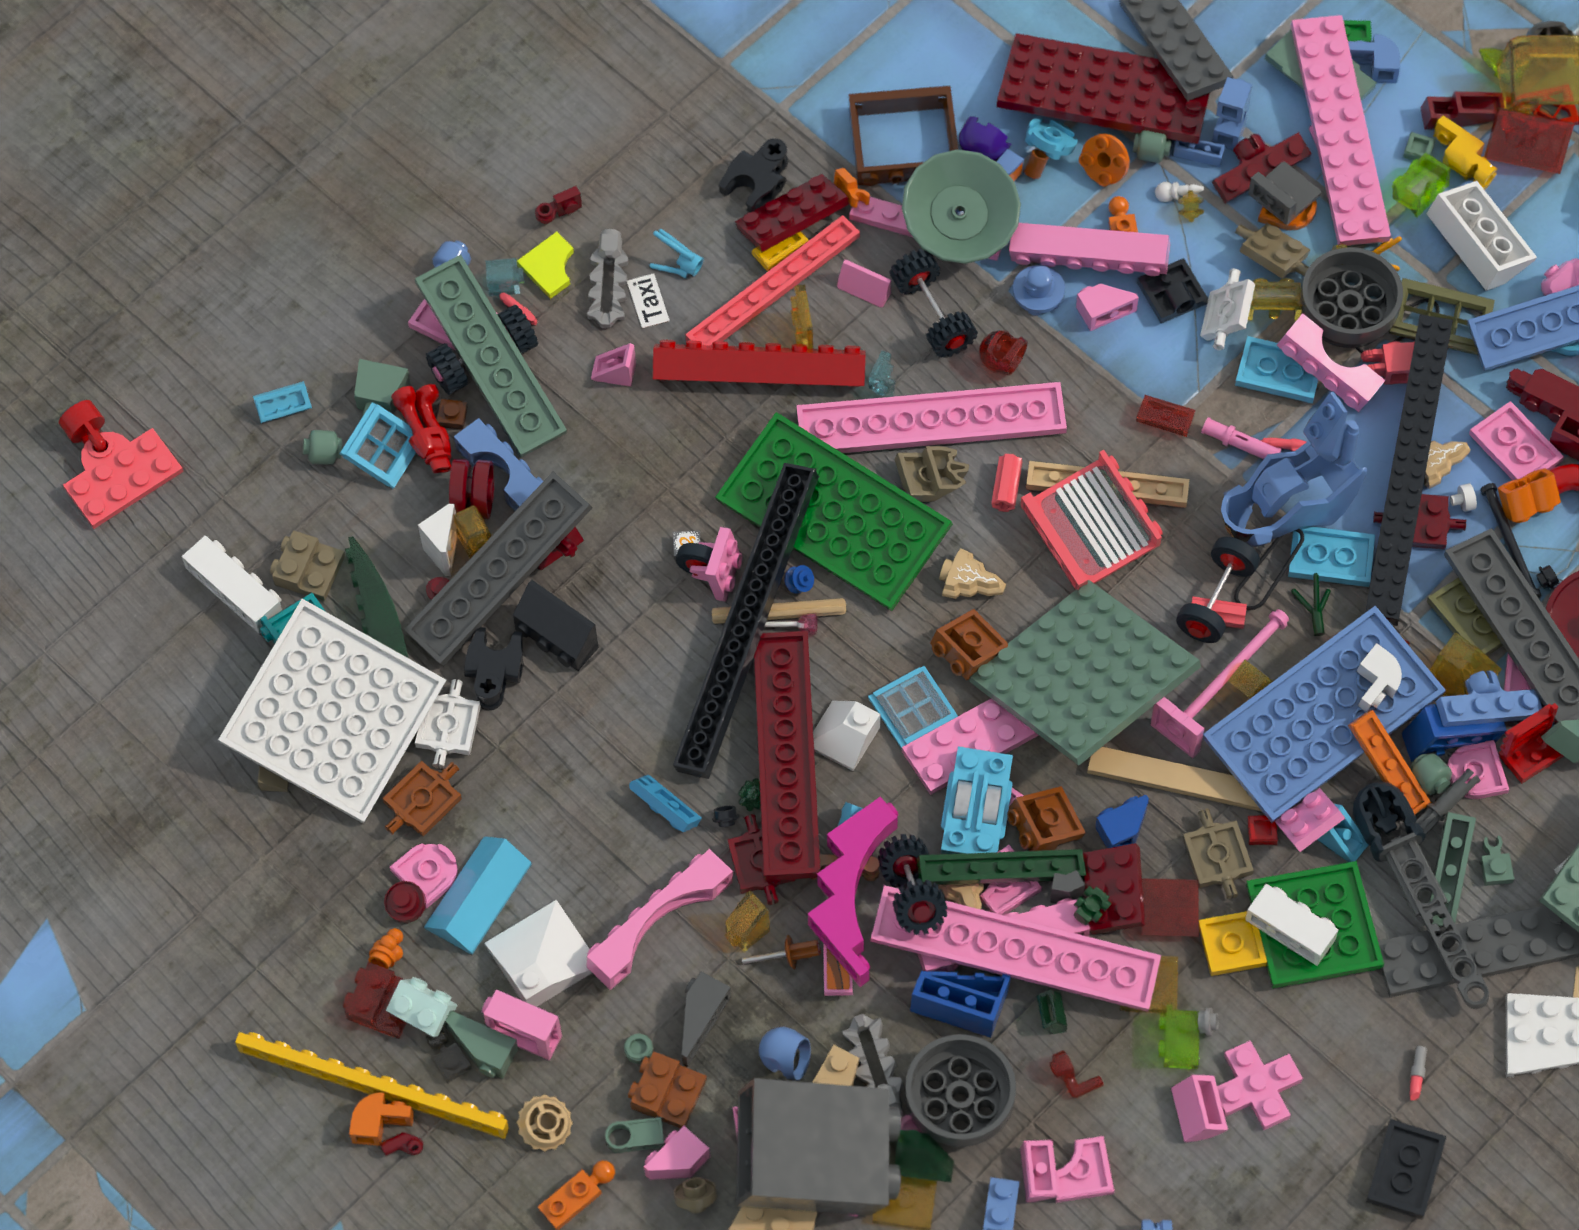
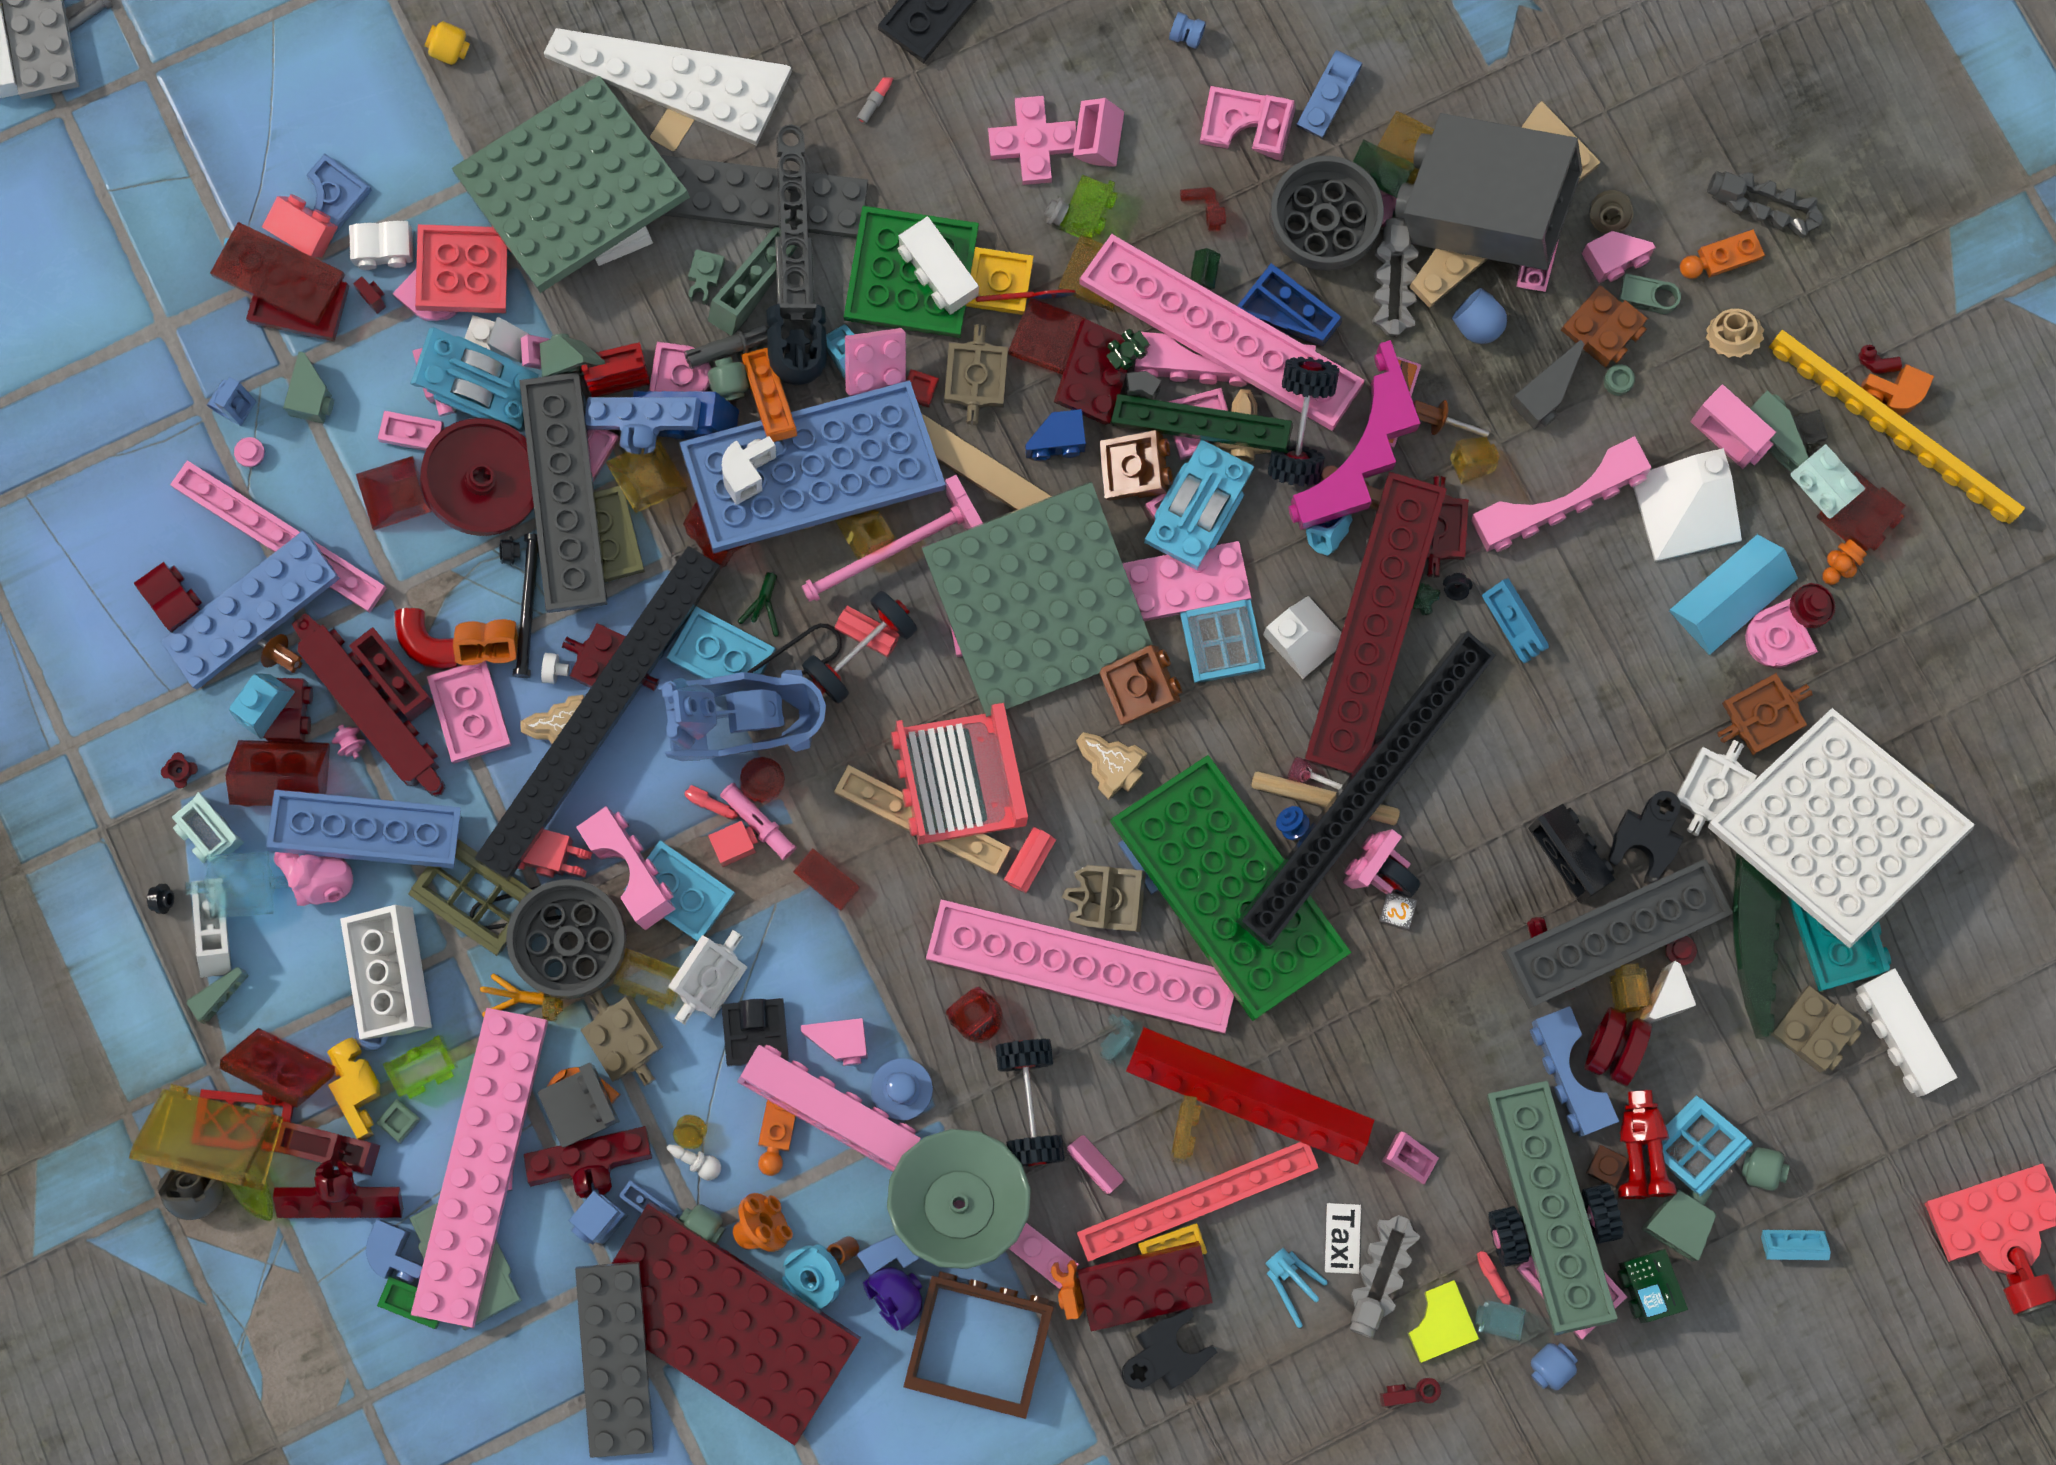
camera: 165 degrees left, 15 degrees up
none -> dark red plate [273,1160,404,1218]
none -> coral brick [708,821,758,867]
none -> clear red plate [739,757,785,803]
none -> red piece [976,289,1076,302]
none -> dark green slope [1617,1249,1688,1323]

